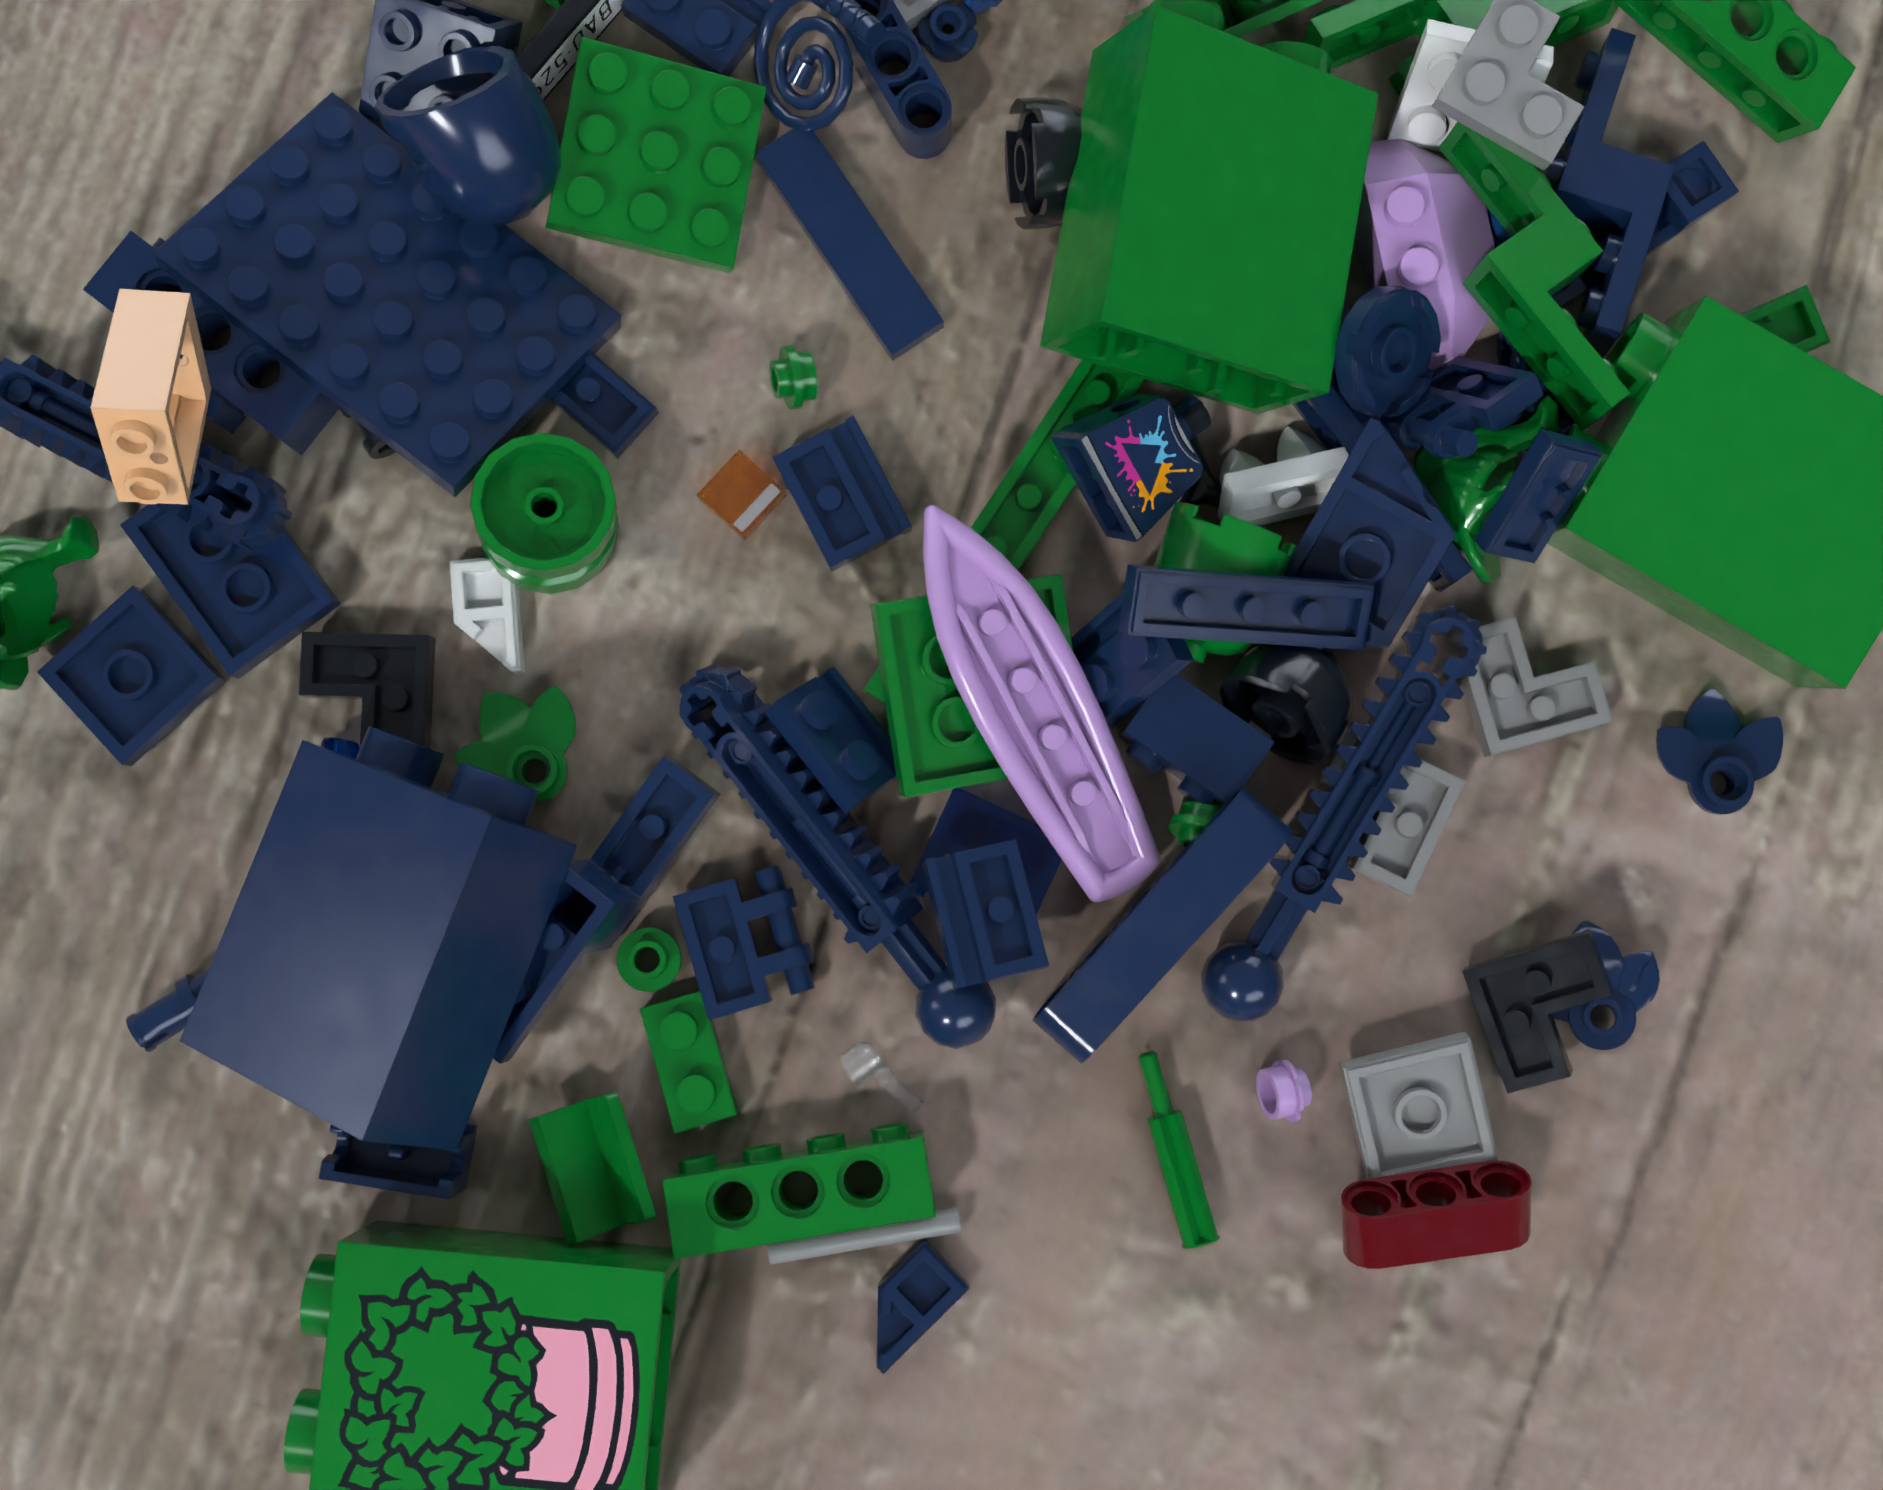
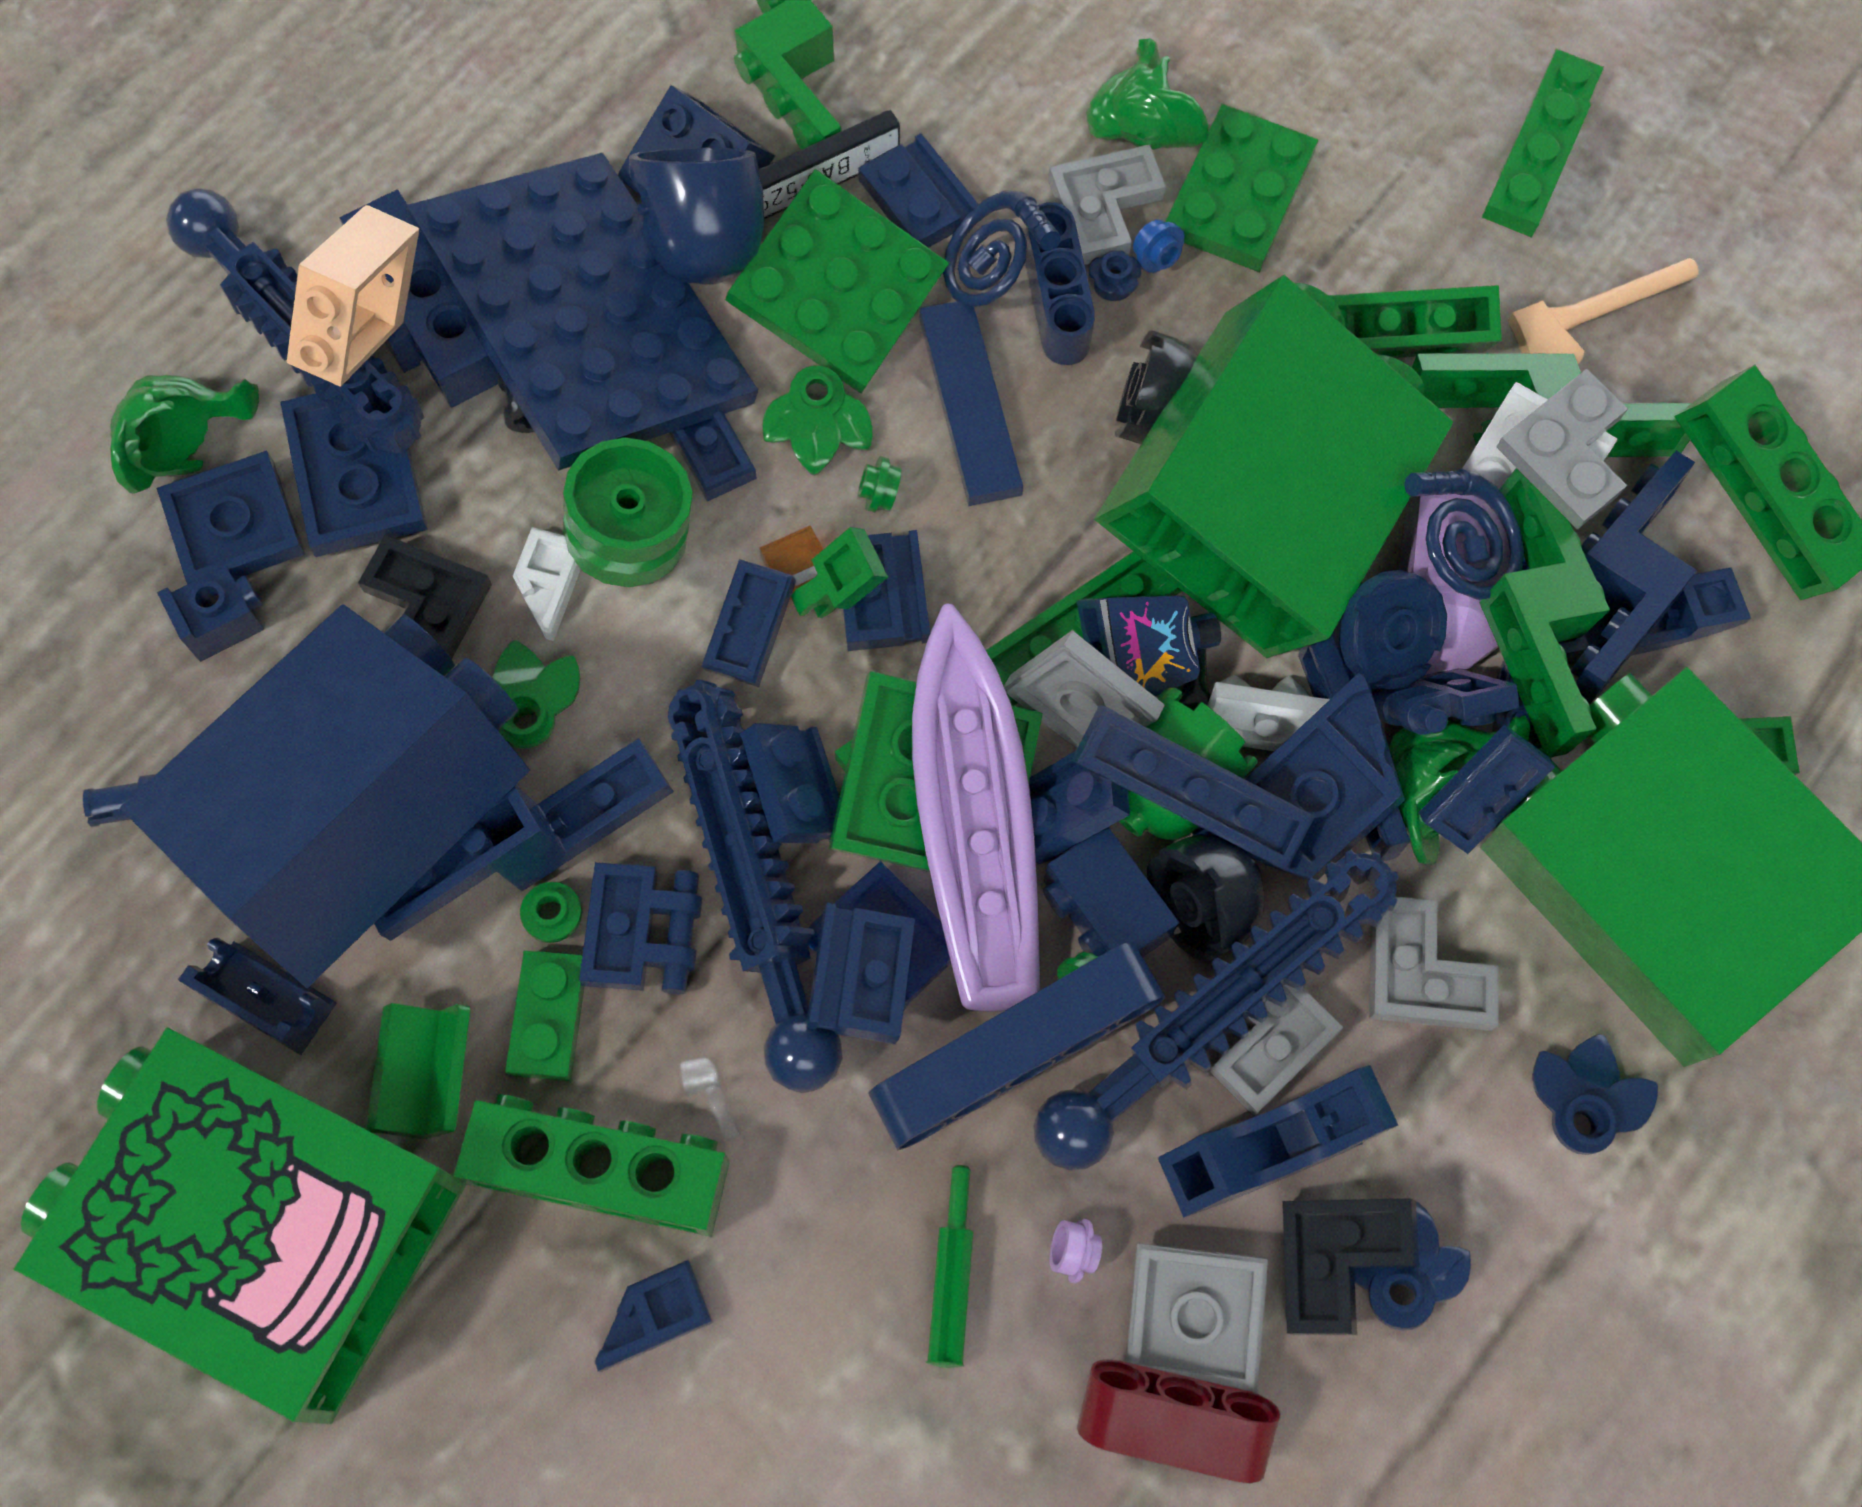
camera: 20 degrees right, 15 degrees down
light grey bar [767,1206,962,1264] -> none
none -> dark blue brick [157,566,264,662]
none -> dark blue plate [701,559,796,688]
none -> green plate [763,365,873,475]
none -> green plate [790,527,888,618]
none -> light grey plate [1004,630,1165,749]
none -> dark blue arch [1157,1065,1399,1218]
none -> dark blue piece [1404,469,1525,600]

